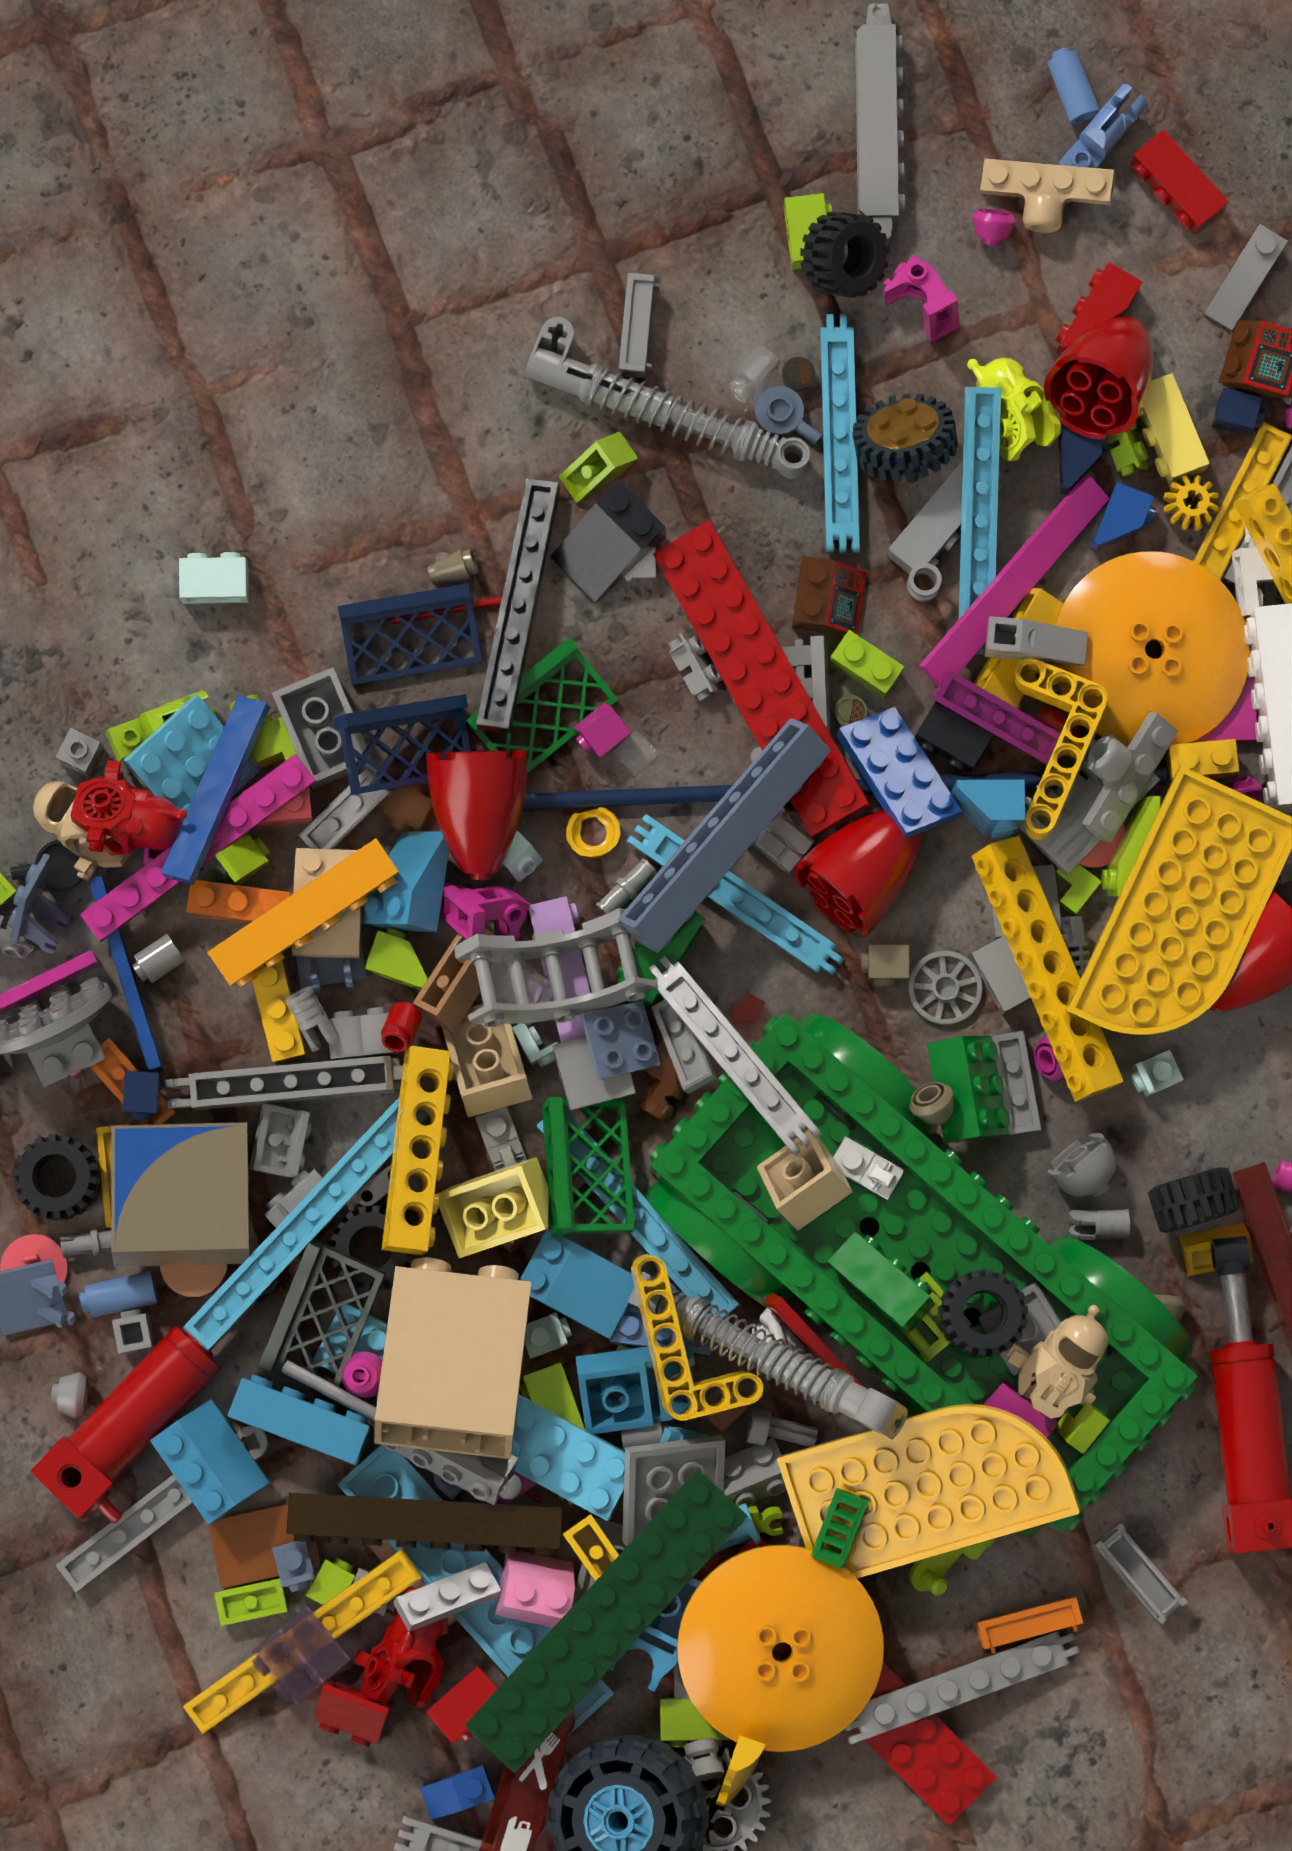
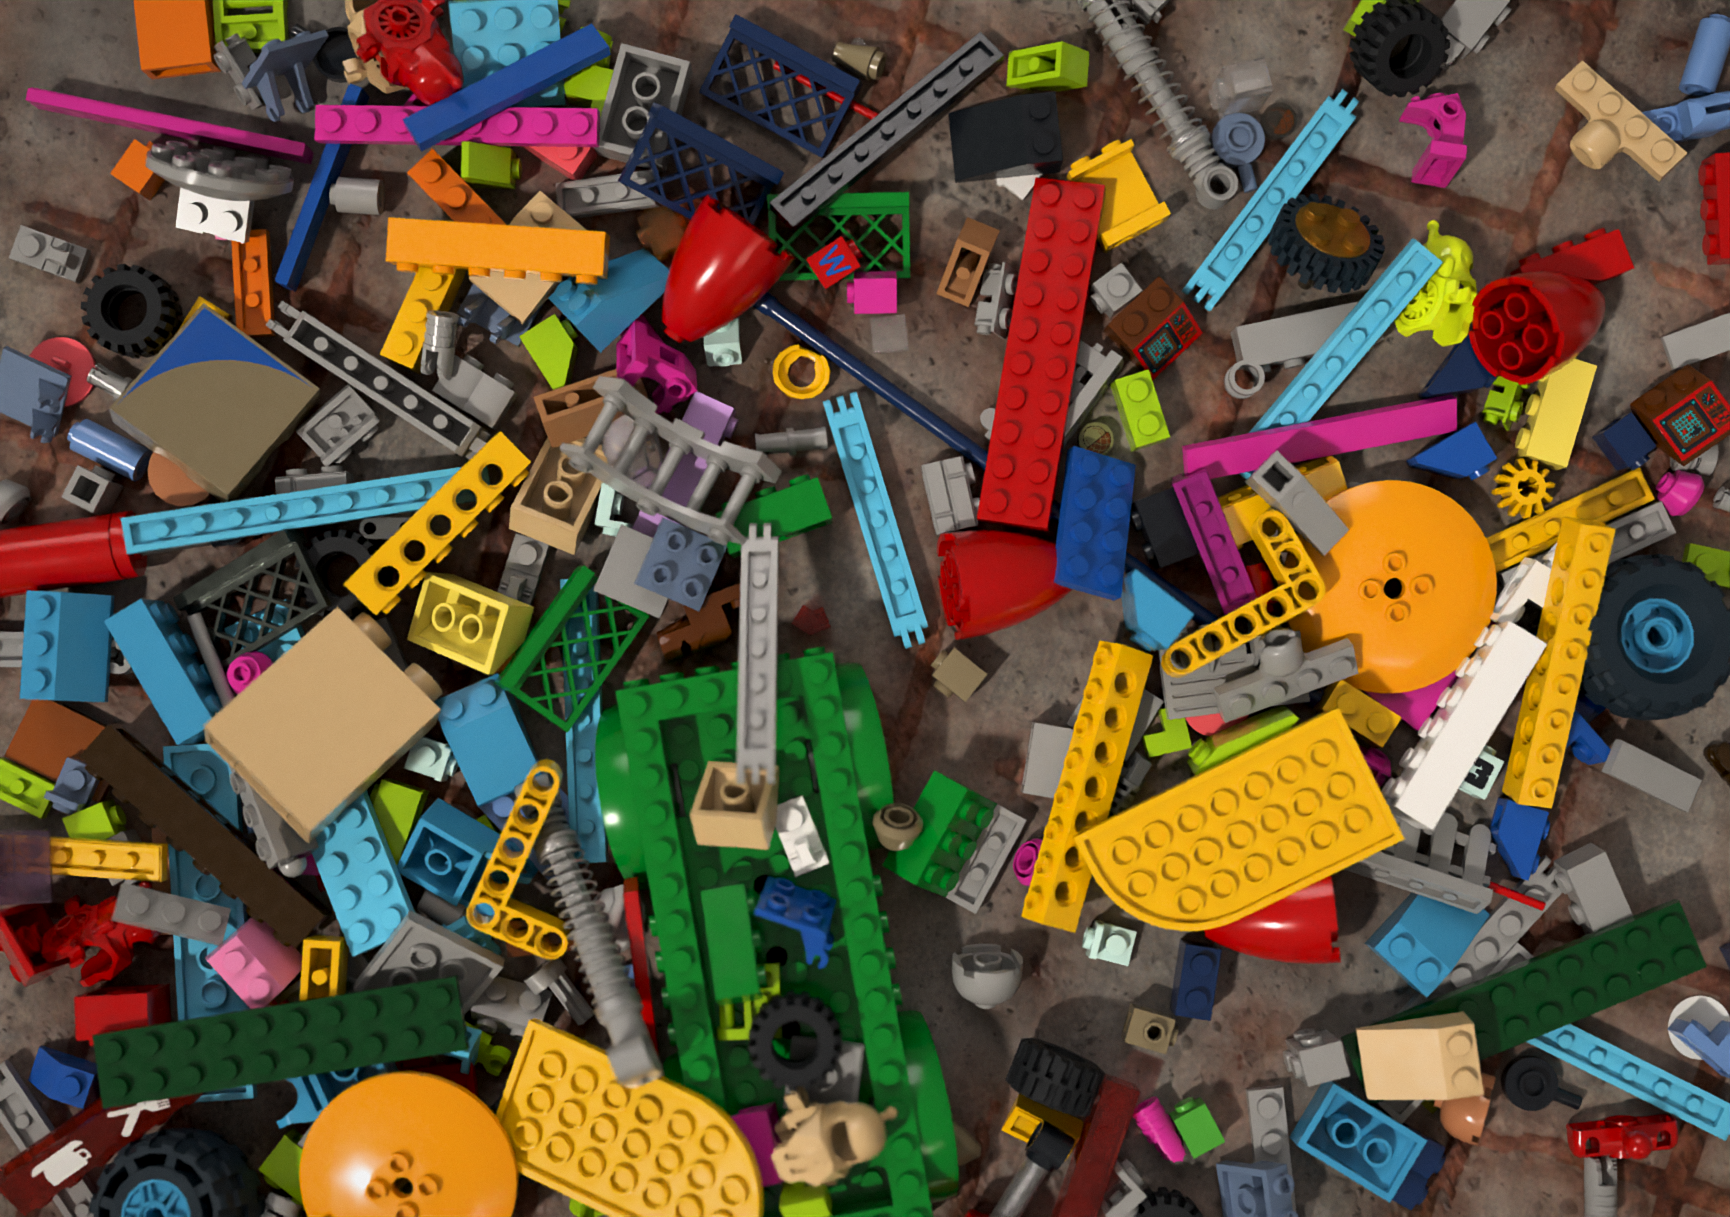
camera: 40 degrees right, 5 degrees up
dark blue brick [122,1071,162,1121] -> none
red brick [381,1002,422,1052] -> none
sand blue brick [617,718,831,953] -> none
light grey tile [651,1000,717,1094] -> none
green slope [811,1488,869,1568] -> none
light grey wheel [908,950,983,1025] -> none
dark pink cone [972,208,1016,246] -> none
light grey hinge [1068,1209,1130,1240] -> none
none -> blue plate [754,876,837,968]
none -> red brick [806,236,863,290]
none -> medium nougat slope [936,217,1000,307]
none -> yellow panel [1066,139,1171,253]
none -> light grey brick [1089,262,1143,319]
none -> dark tan brick [1121,1003,1179,1054]
none -> dark blue brick [1169,939,1221,1021]

